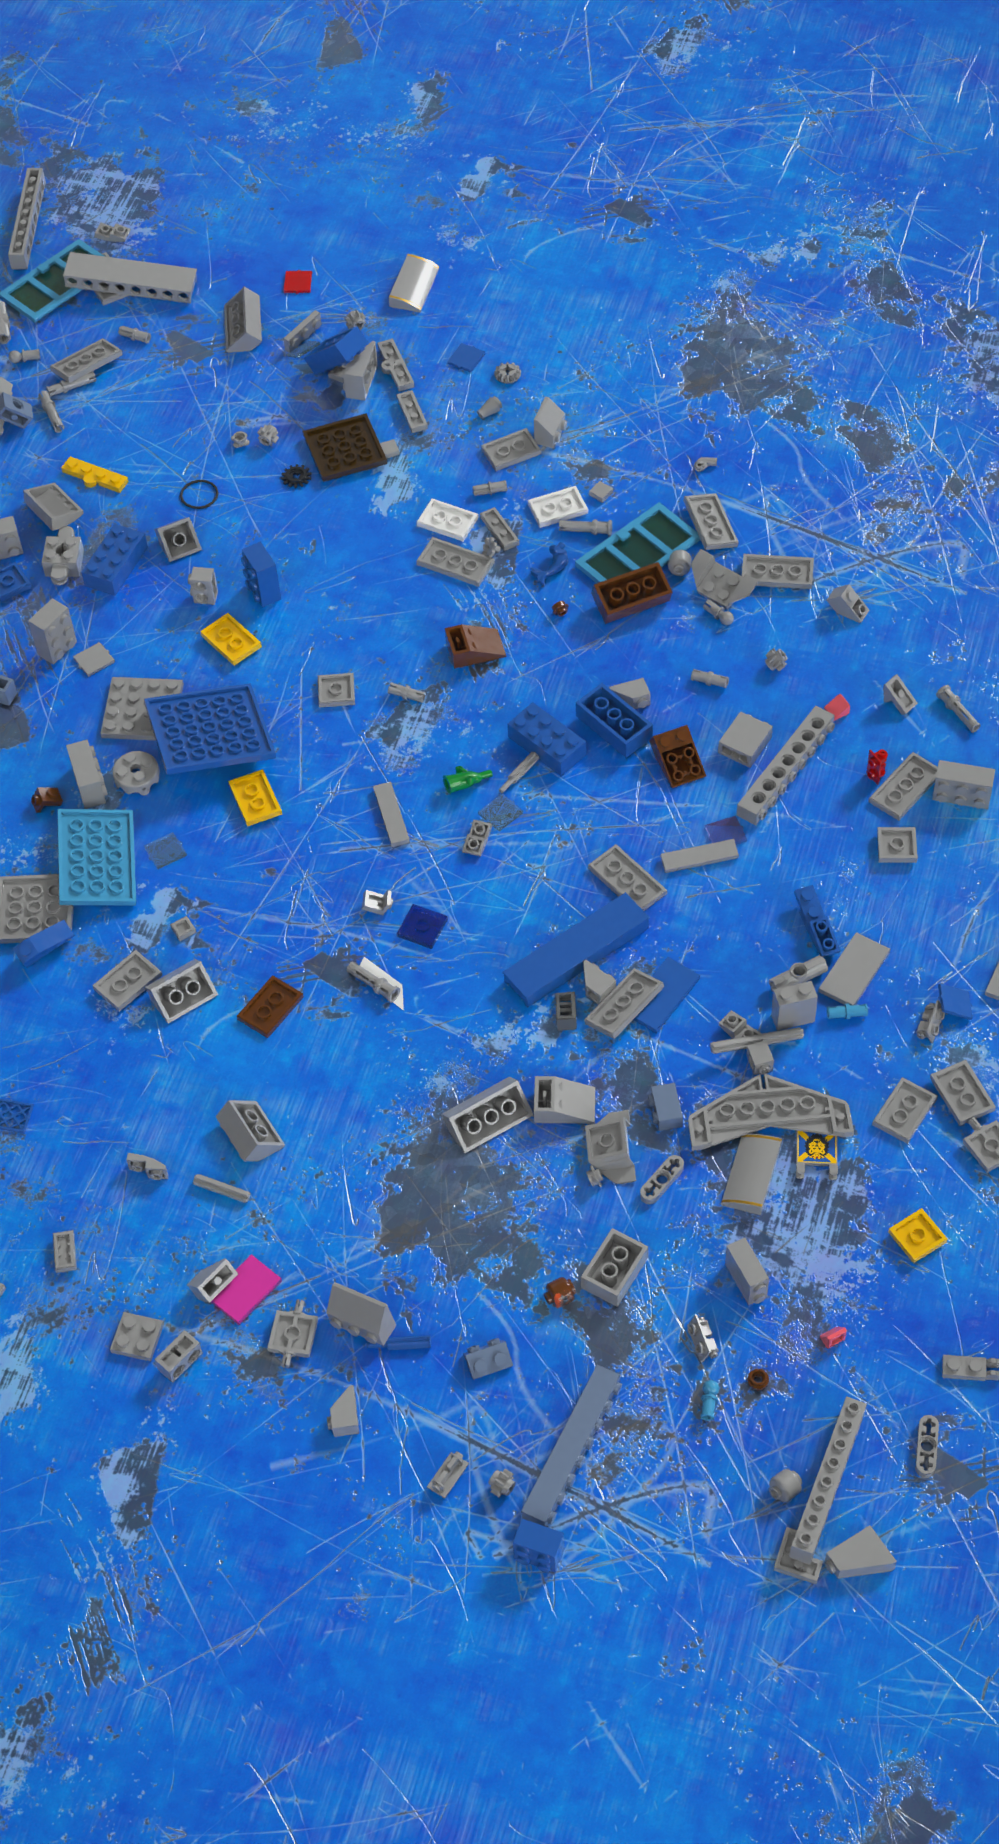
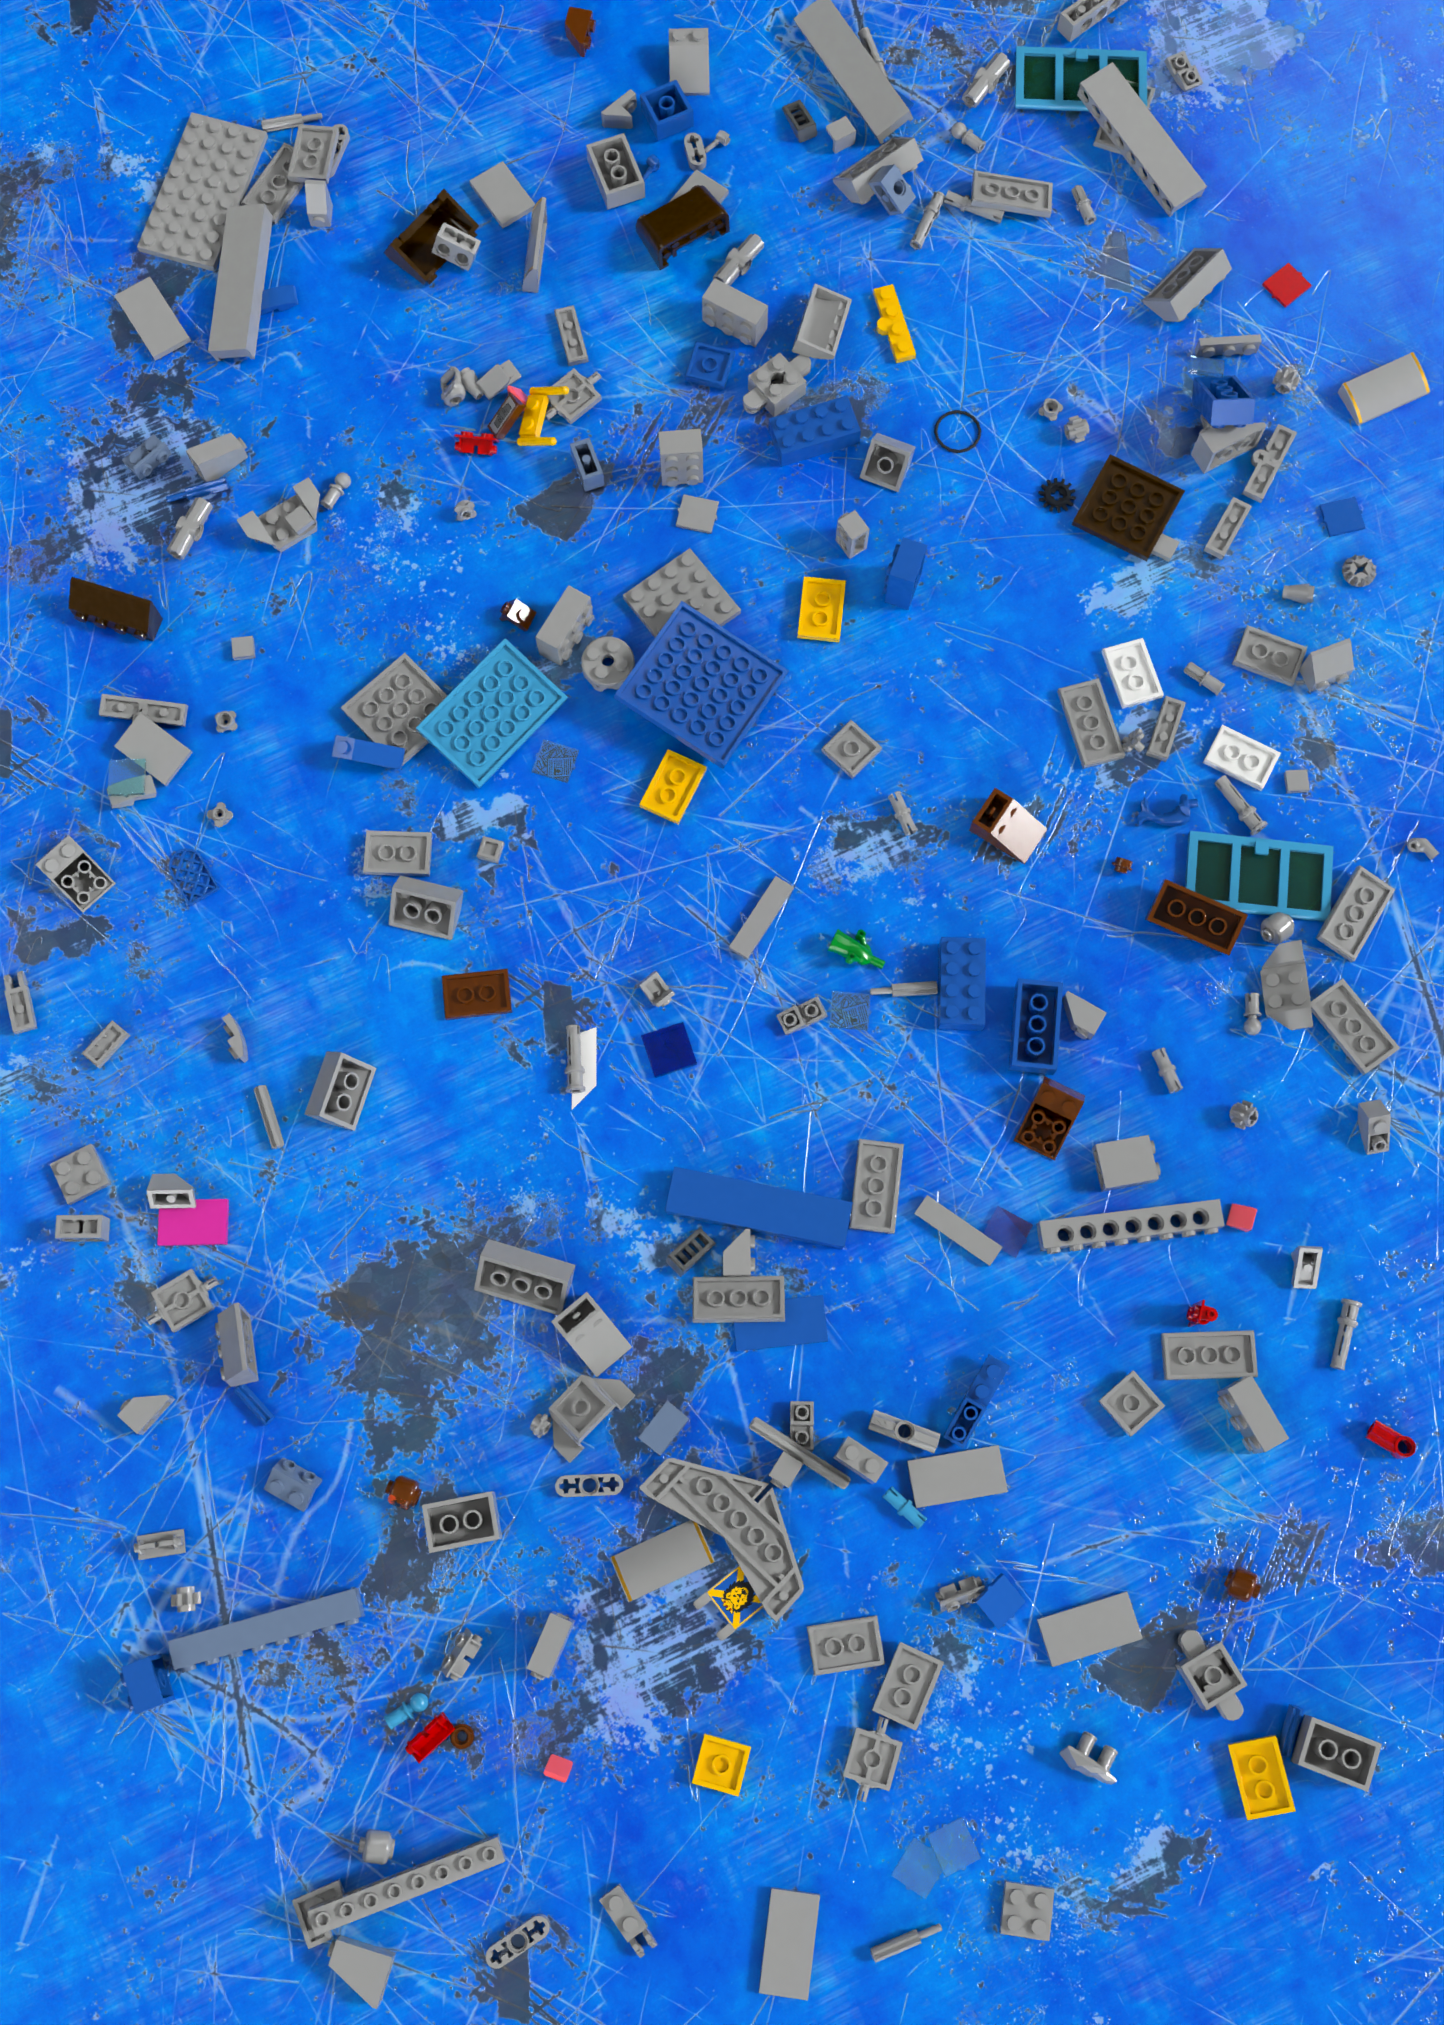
camera: 45 degrees right, 20 degrees up
none -> red hinge [405,1712,455,1764]

